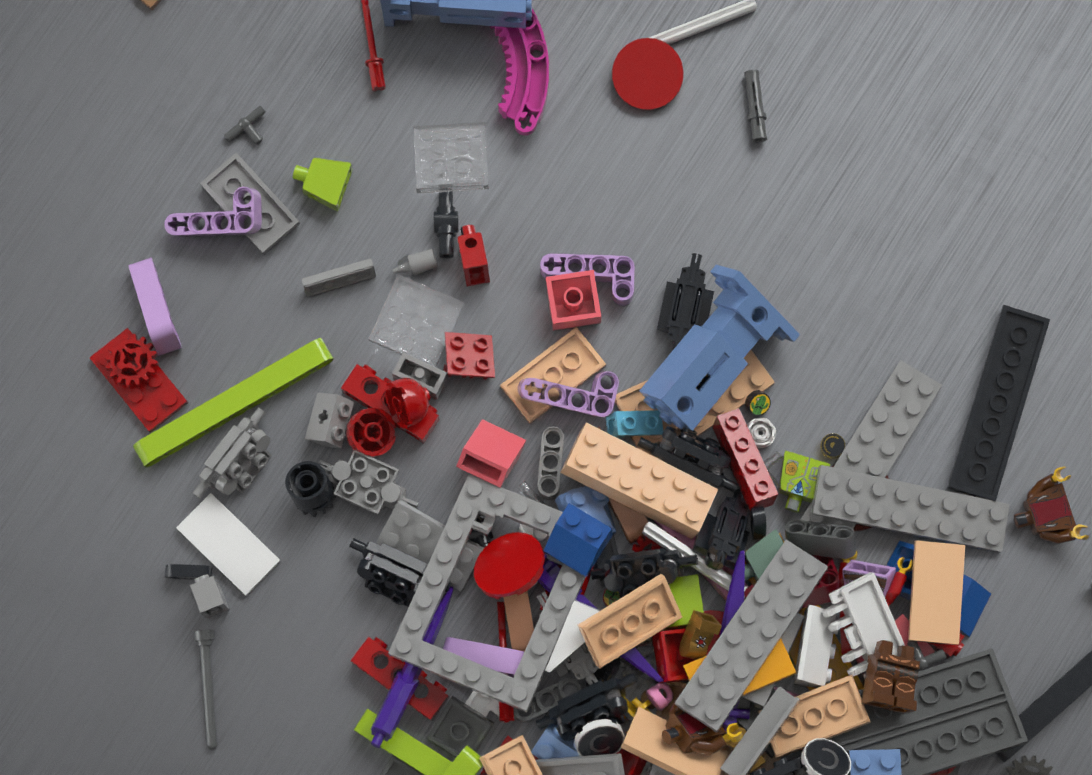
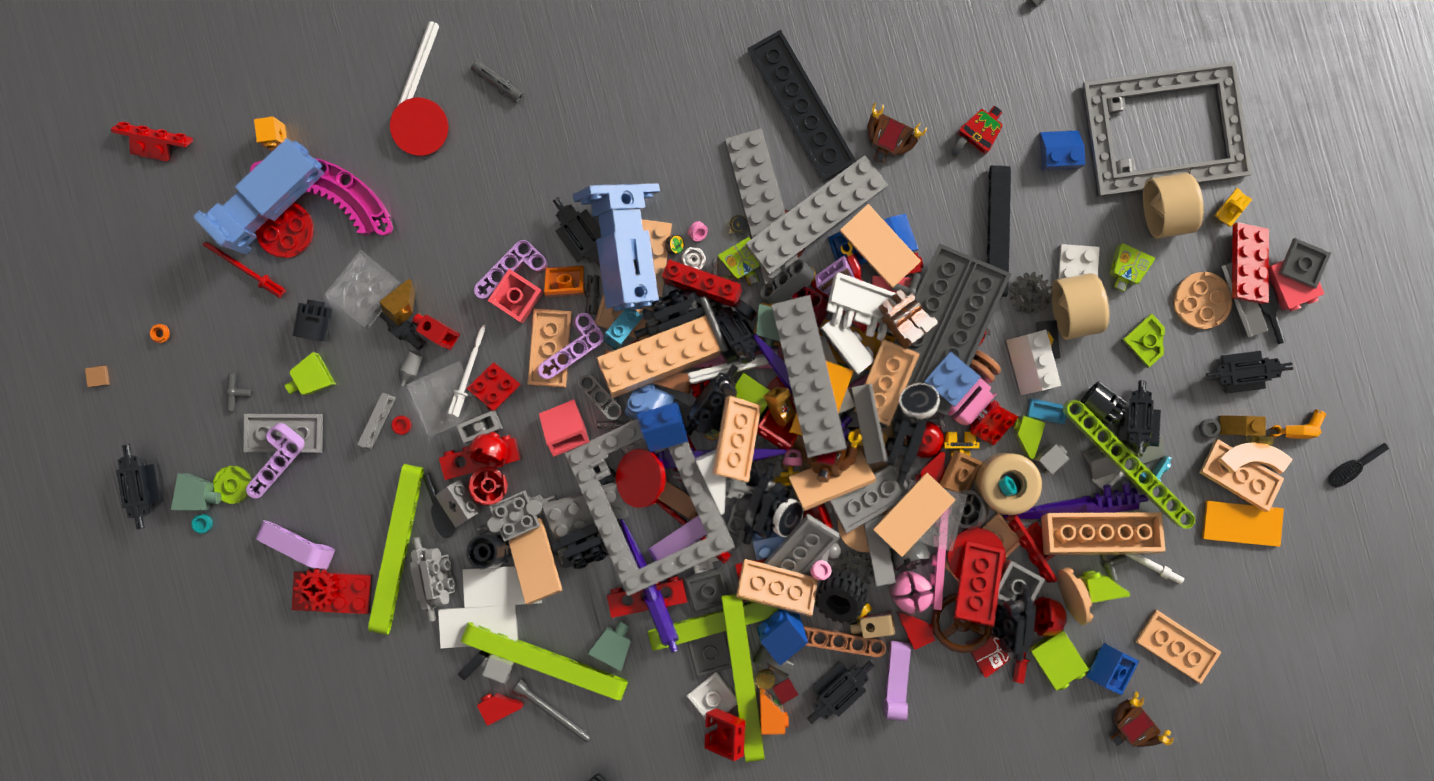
camera: 50 degrees left, 10 degrees up
none -> black piece [116,444,164,530]
none -> orange plate [150,324,170,343]
none -> sand green torso [171,473,221,510]
none -> teal tile [191,514,213,534]
none -> lime tile [213,466,252,504]
none -> red tile [255,203,314,258]
none -> black gear [292,299,332,342]
none -> pearl gold slope [379,279,415,325]
none -> red tile [391,416,412,435]
none -> black piece [422,473,455,538]
none -> white piece [447,325,485,417]
none -> lime beam [460,622,628,700]
none -> white tile [462,566,542,608]
none -> red slope [477,693,524,726]
none -> light nougat tile [508,518,563,605]
none -> orange slope [544,265,586,298]
none -> dark grey pin [585,275,600,315]
none -> sand green torso [588,621,632,671]
none -> bright pink tile [687,221,708,242]
none -> dark grey piece [699,297,729,353]

